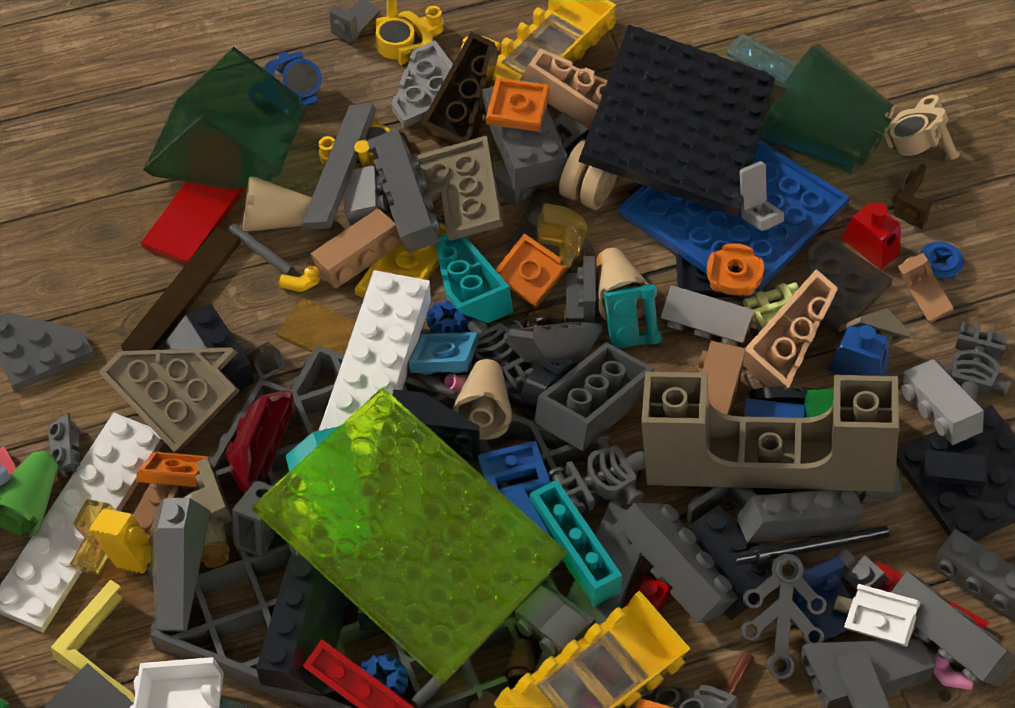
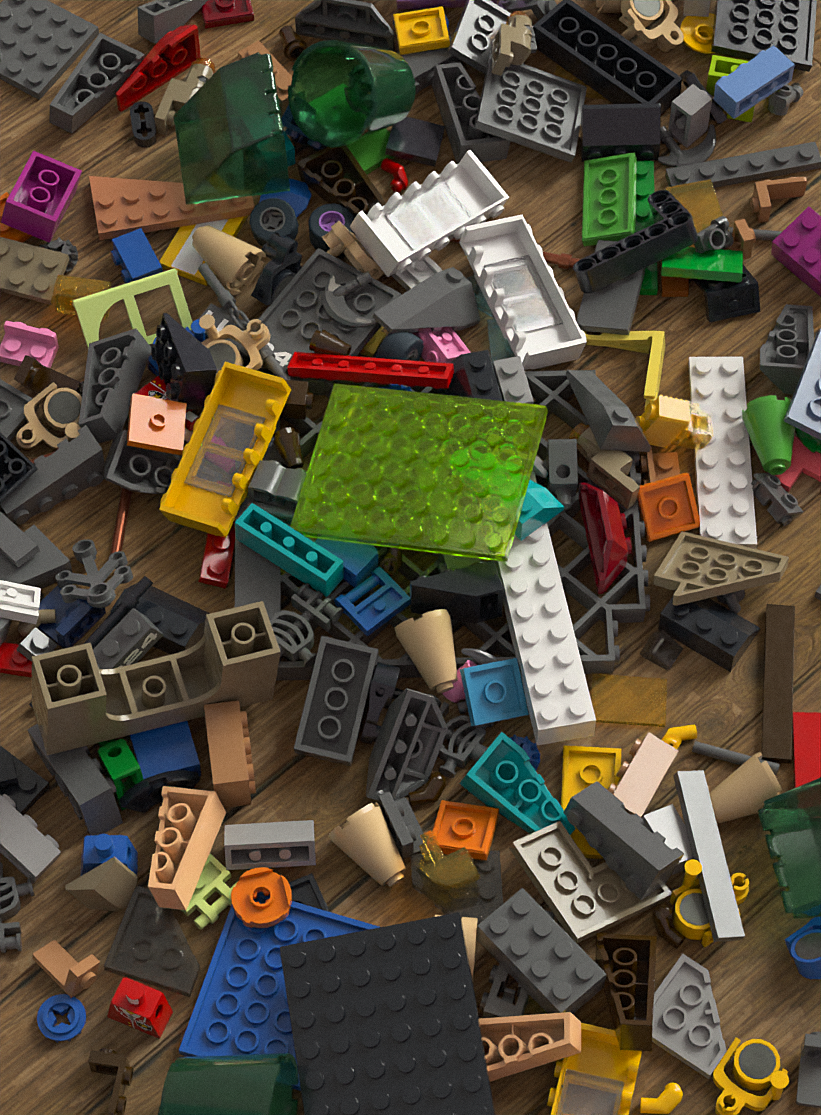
camera: 155 degrees right, 5 degrees up
orange plate [486,77,550,132] -> none
teal plate [604,285,662,348] -> none
dark grey wedge [611,503,738,623] -> none
light grey bracket [740,161,784,231] -> none
none -> light grey brick [493,356,534,423]

